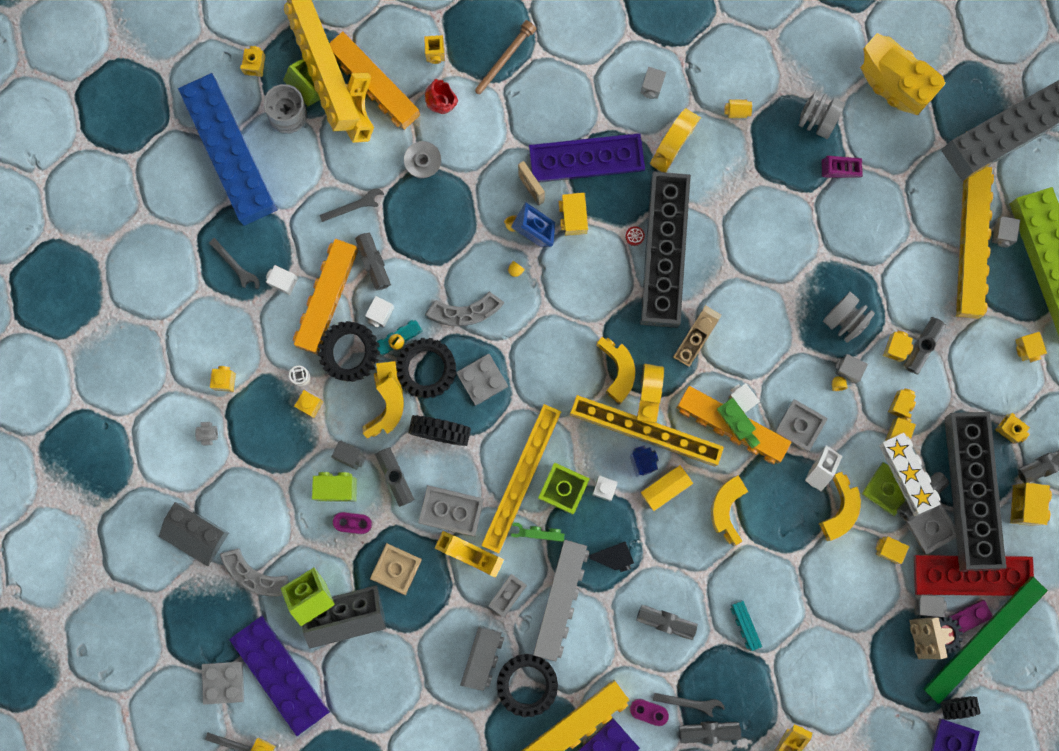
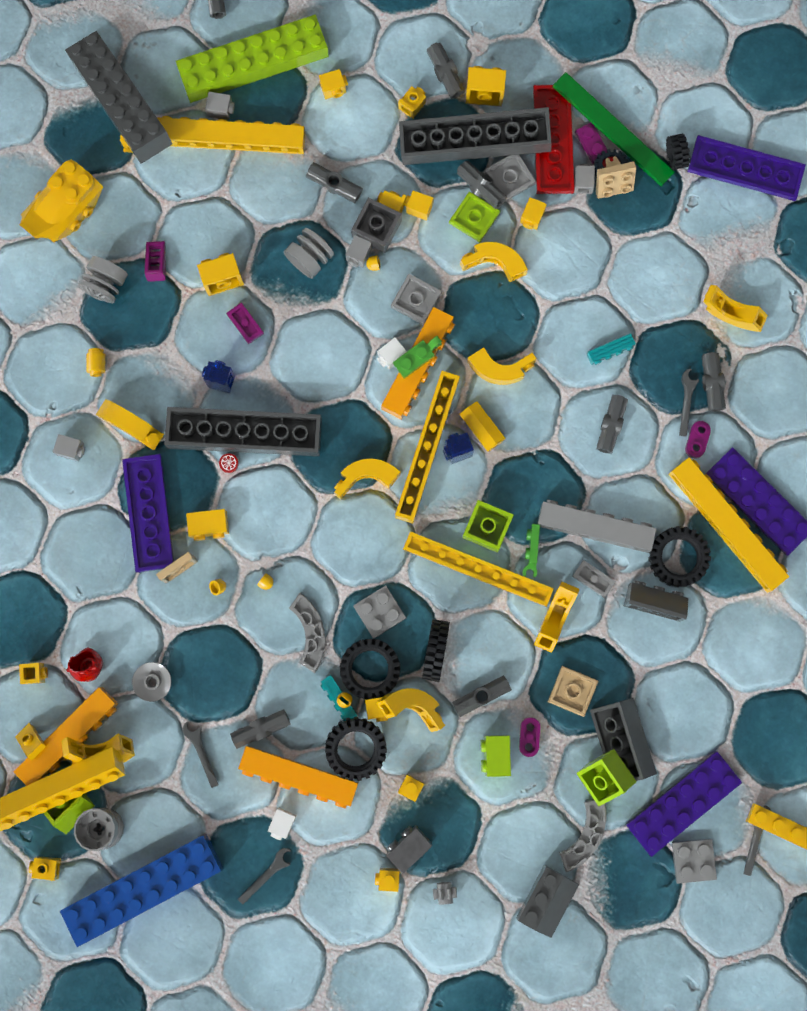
camera: 90 degrees left, 0 degrees up
white wheel [289,365,311,387] -> none
dark grey brick [331,440,366,470] -> none
white brick [365,296,394,328] -> none
light grey plate [418,485,484,537] -> none
medium nougat piece [475,20,537,94] -> none
blue slope [511,202,556,247] -> none
black slope [589,541,634,573] -> none
white brick [592,476,618,501] -> none
yellow arch [637,364,664,423] -> none
tan slope [674,305,721,367] -> none
white slope [805,446,842,491] -> none
white brick [879,433,941,517] -> none
yellow brick [883,331,914,362] -> none
none -> yellow plate [15,723,46,761]
none -> yellow brick [197,253,244,296]
none -> clear blue brick [202,360,235,394]
none -> magenta plate [226,303,264,344]
none -> flat silver brick [351,197,402,253]
none -> flat silver brick [386,825,432,874]

